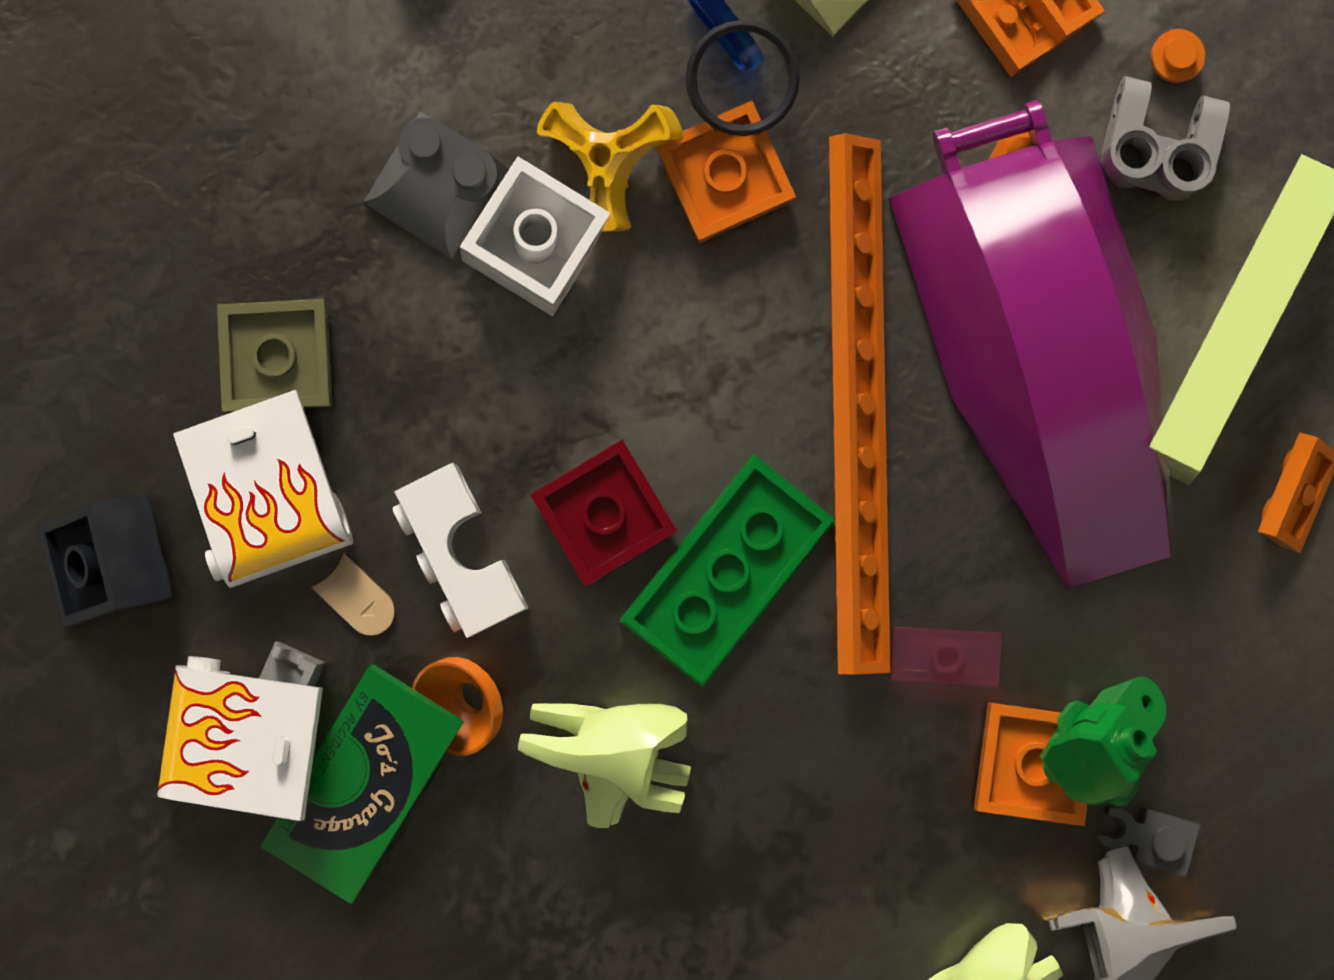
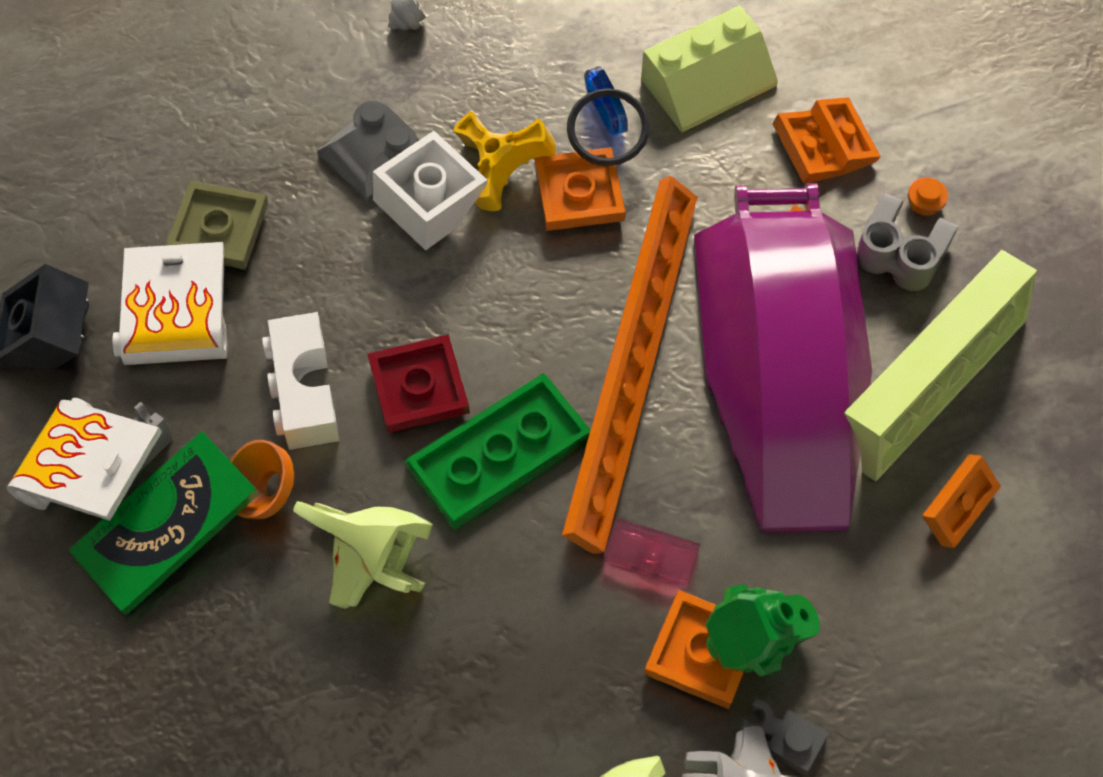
camera: 15 degrees right, 25 degrees down
tan piece [311,553,395,635] -> none

